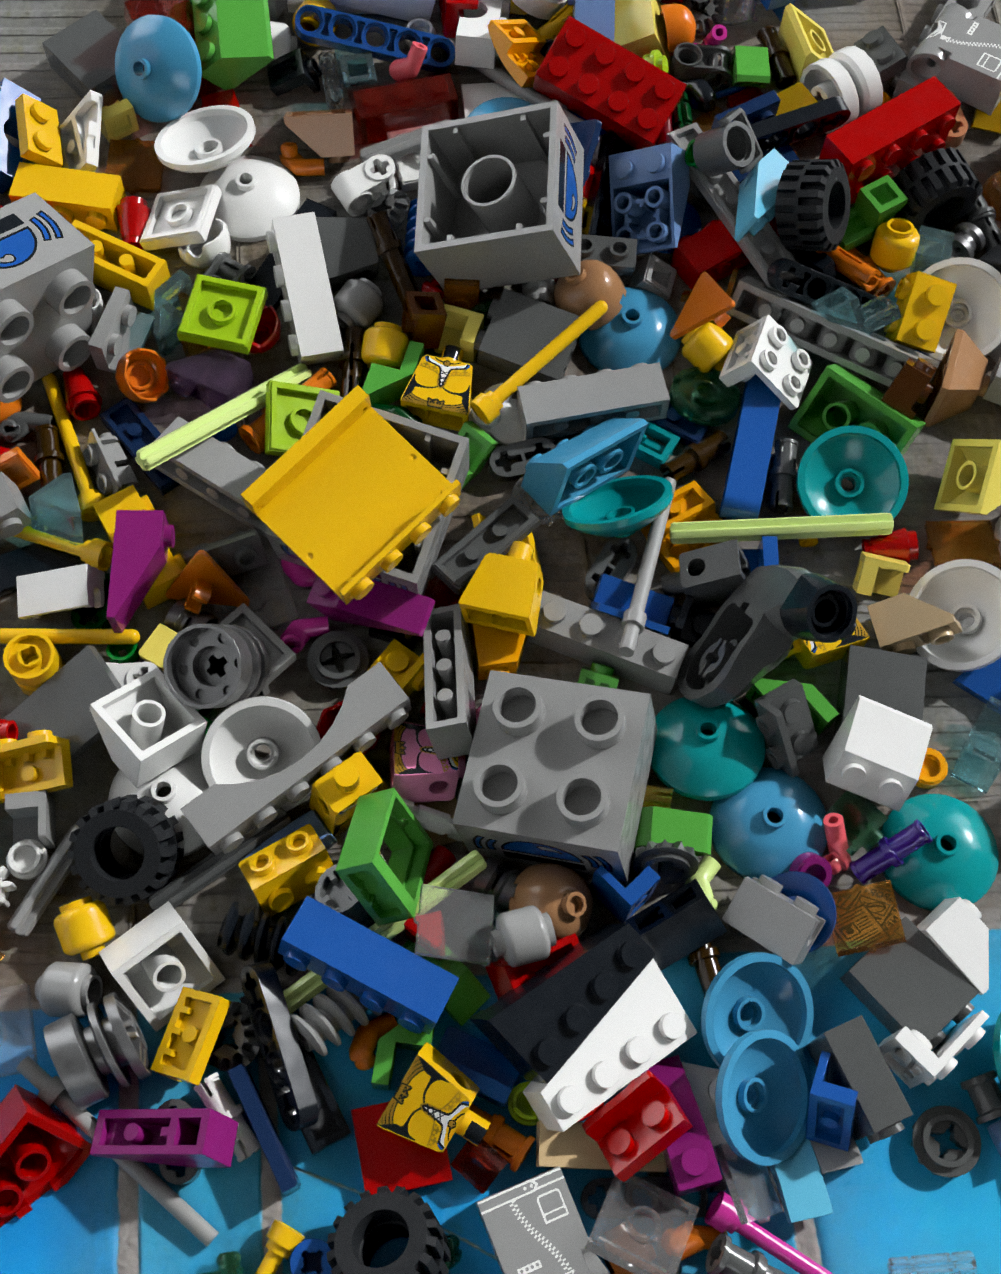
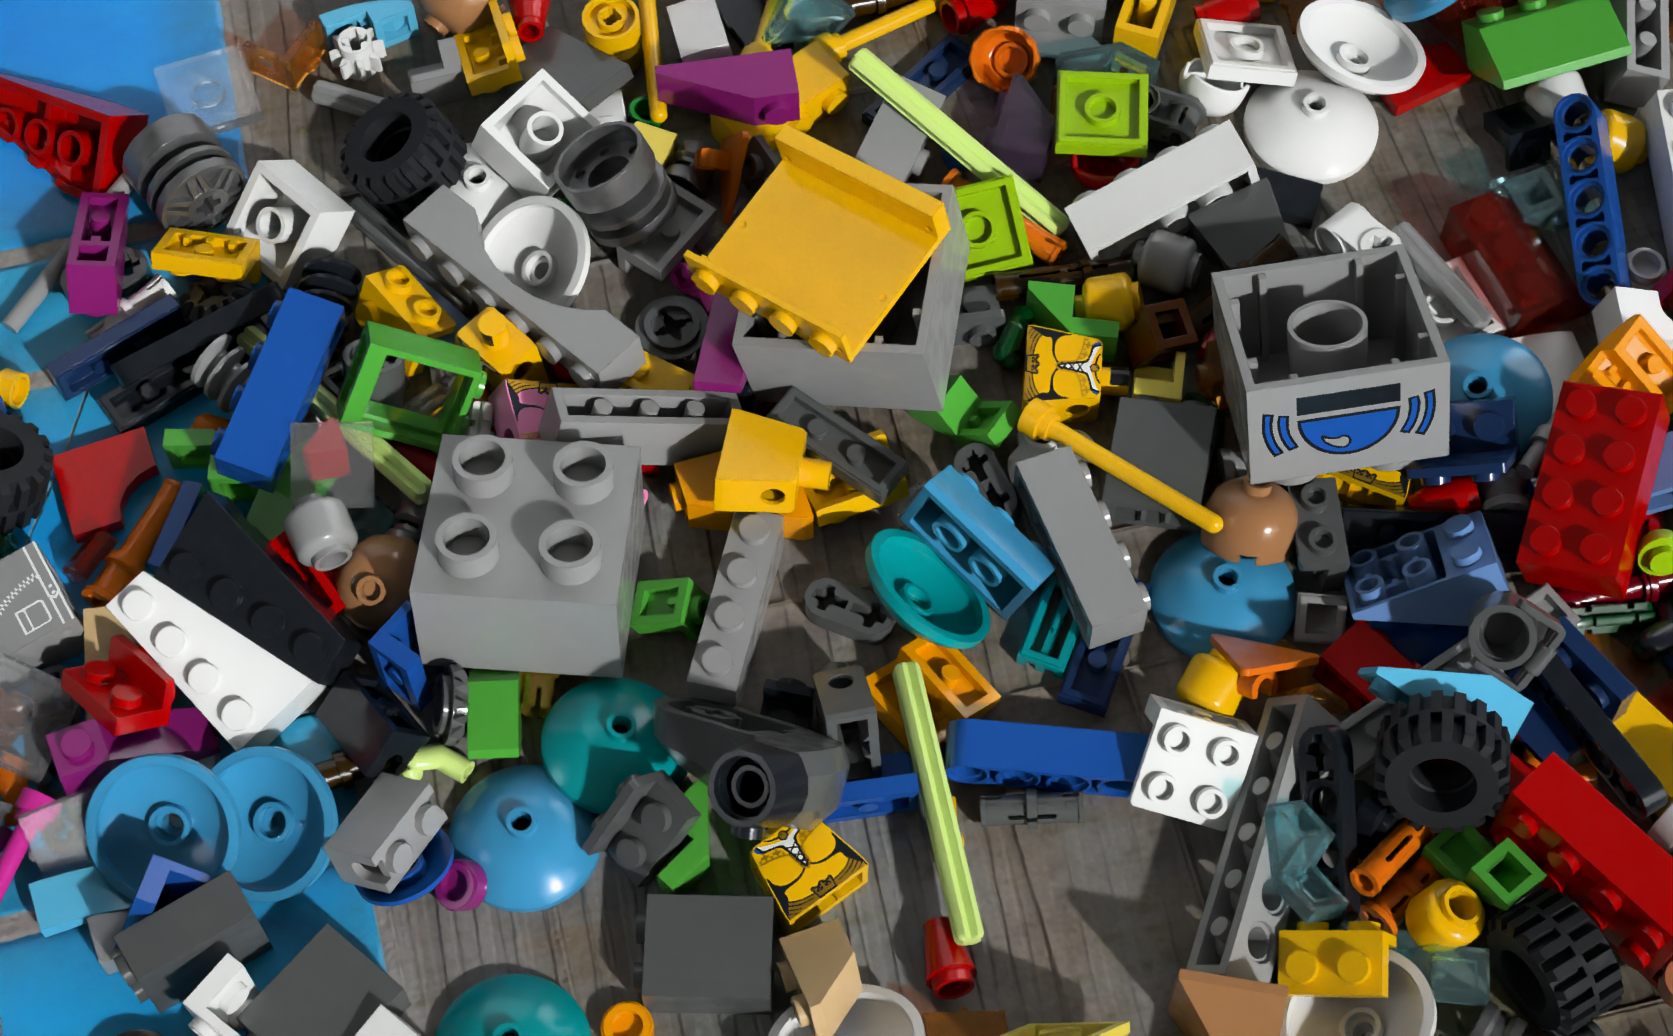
camera: 85 degrees right, 5 degrees down
white plate [6,839,49,880] -> none
light grey head [35,961,103,1018] -> none
yellow head [53,895,115,961] -> none
light grey hinge [83,428,140,497] -> none
orange arm [279,142,325,176] -> none
medium nougat slope [283,108,355,163] -> none
torso [377,1042,491,1152] -> none
coral arm [388,41,428,82] -> none
blue panel [589,573,675,635] -> none
light grey bar [618,477,677,657] -> none
dark brown pin [660,430,731,482] -> none
clear green tile [669,367,740,426] -> none
bright green slope [787,363,926,456] -> none
teal dish [796,425,909,537] -> none
white slope [822,695,933,811] -> none
coral arm [823,813,852,875] -> none
clear green bracket [824,790,889,856] -> none
clear orange piece [831,880,907,957] -> none
dark purple pin [849,819,933,885] -> none
light yellow panel [852,551,911,597] -> none
reddish brown brick [881,357,937,420] -> none

